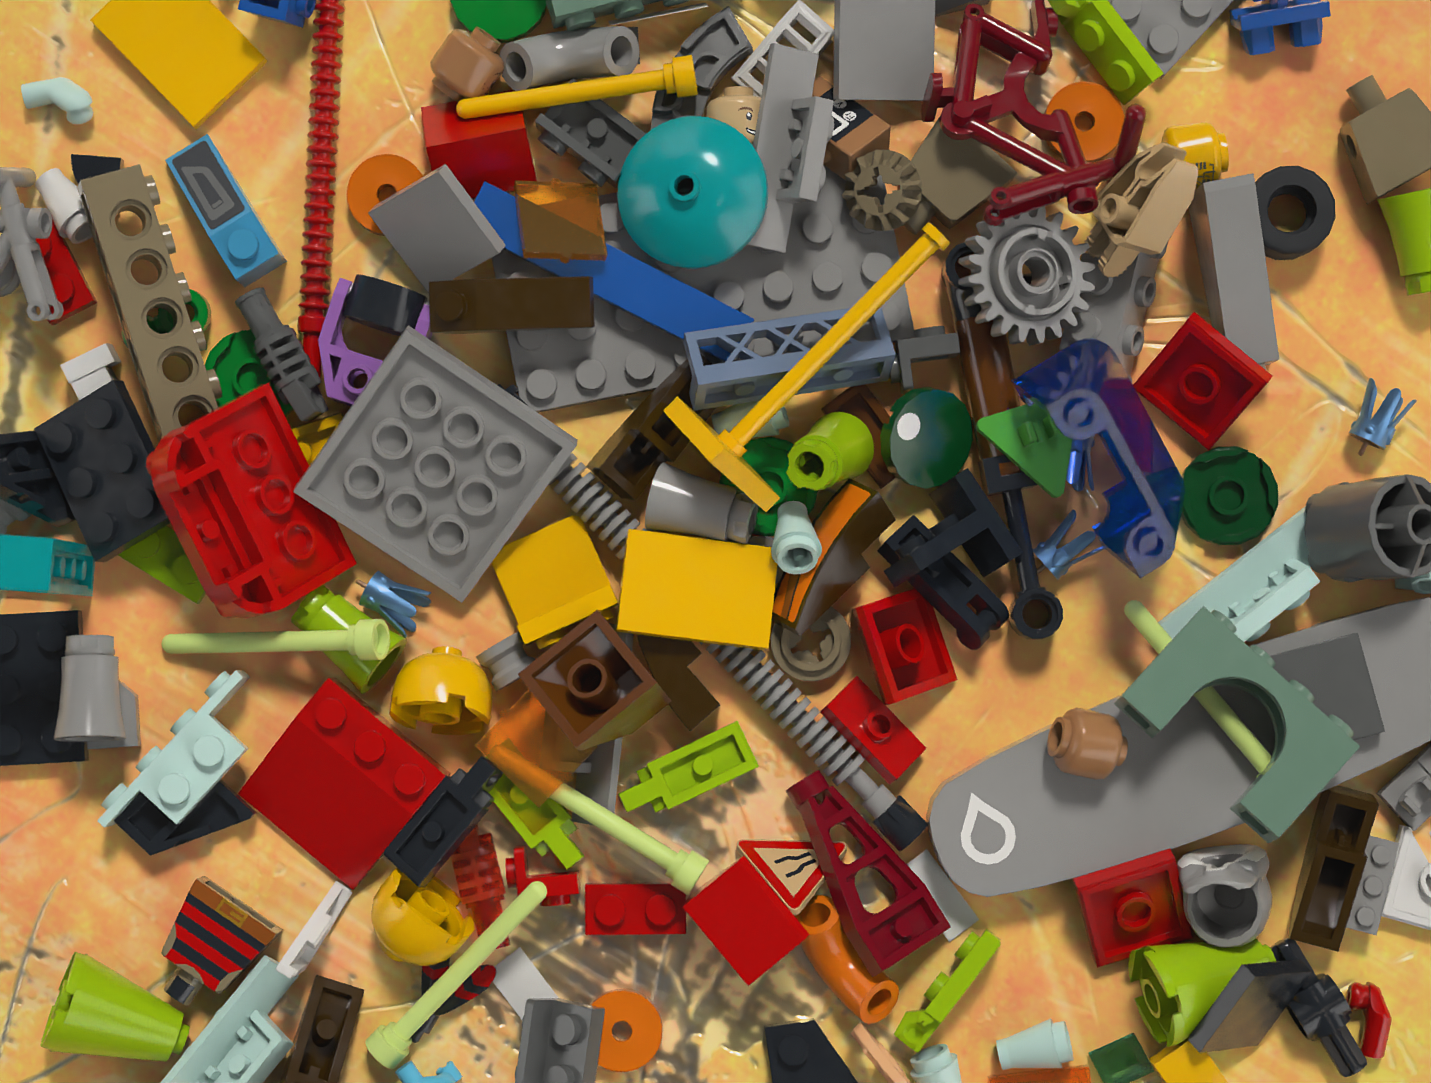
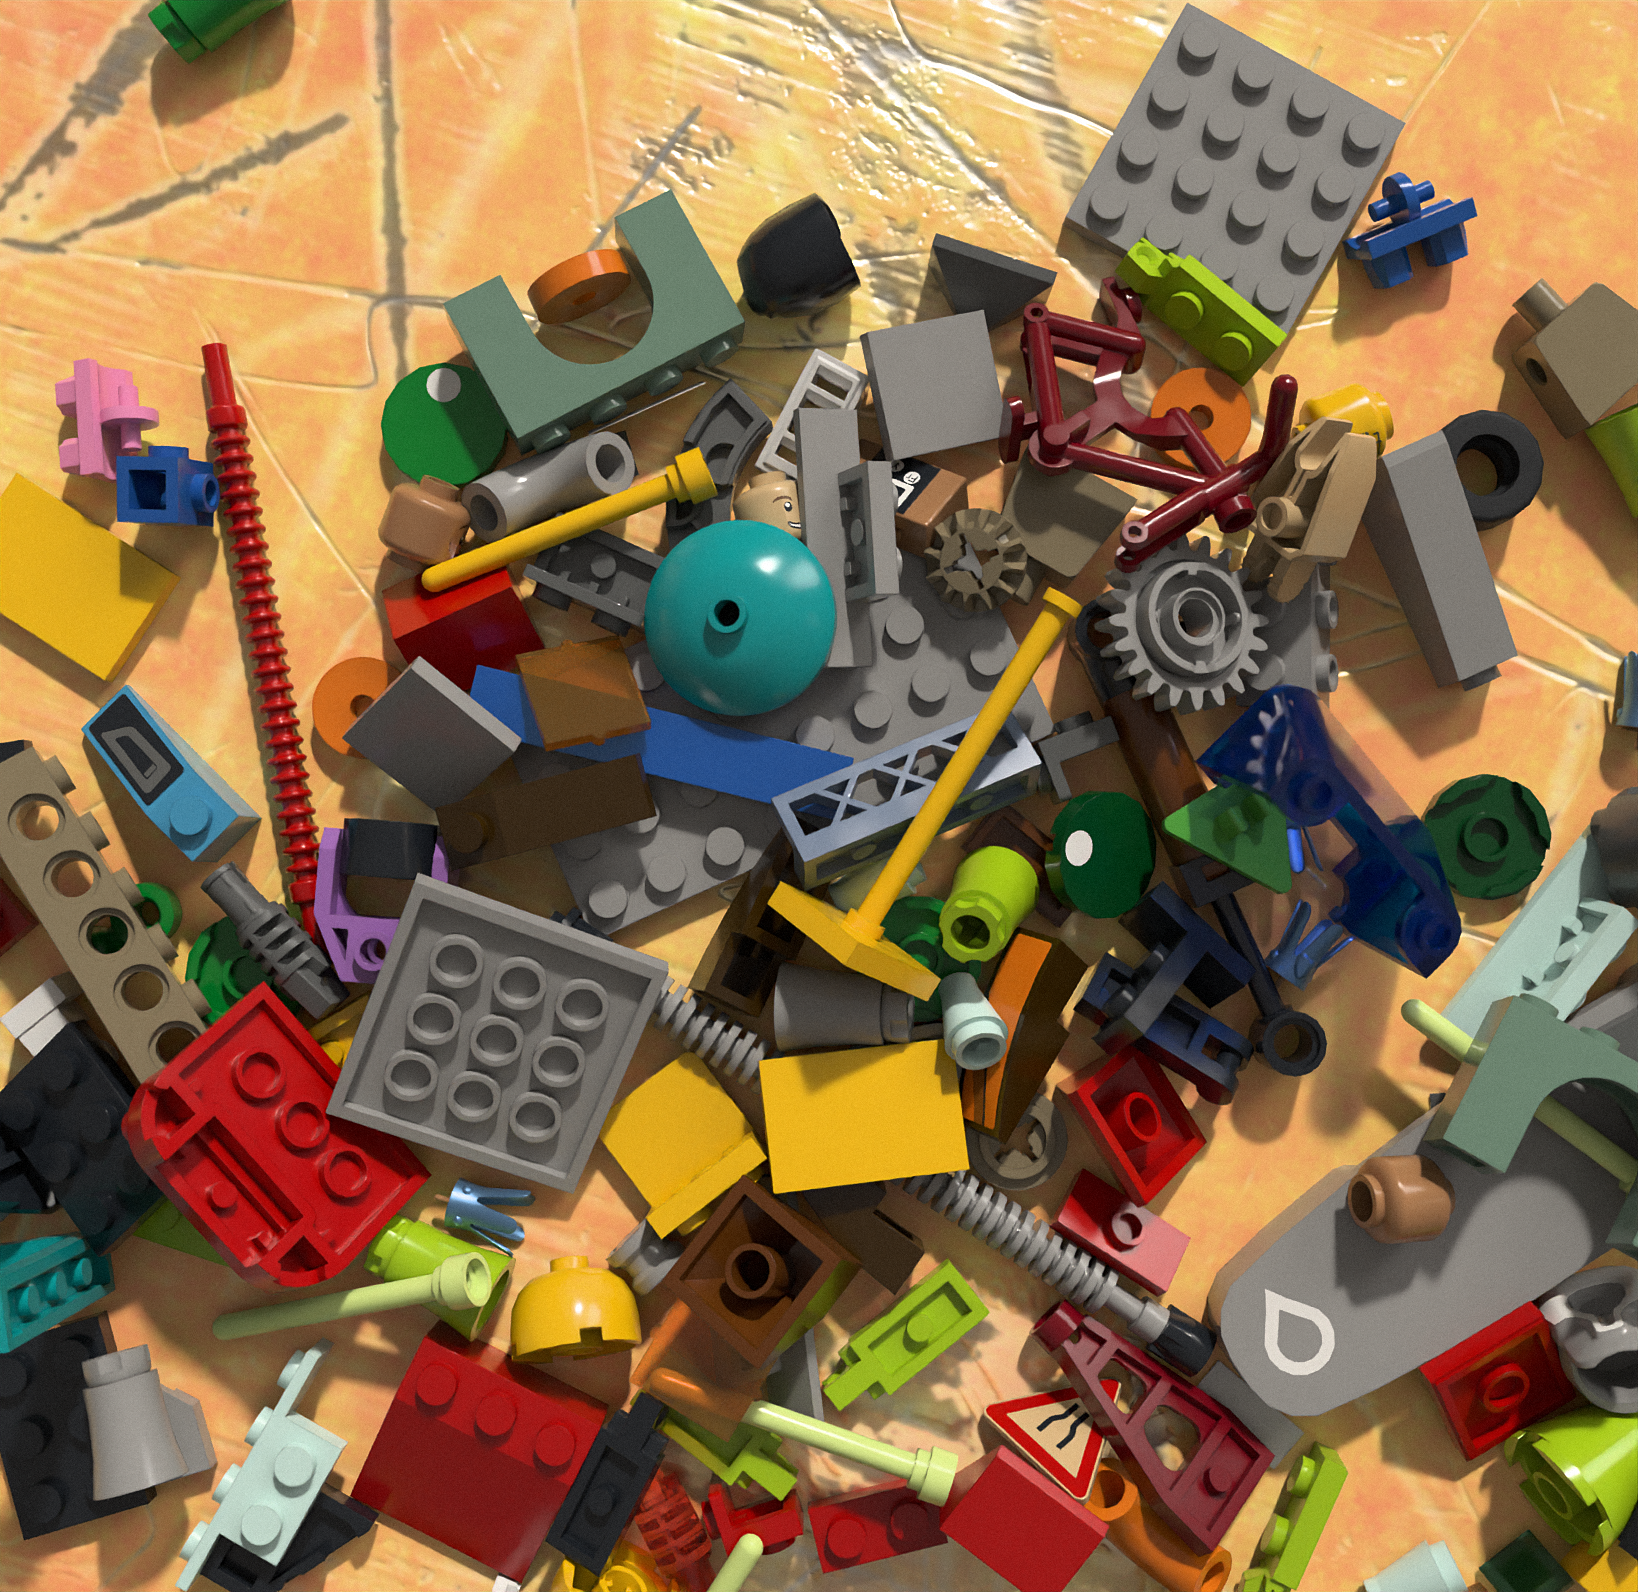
camera: 10 degrees left, 0 degrees up
red tile [1132,312,1273,450] -> none

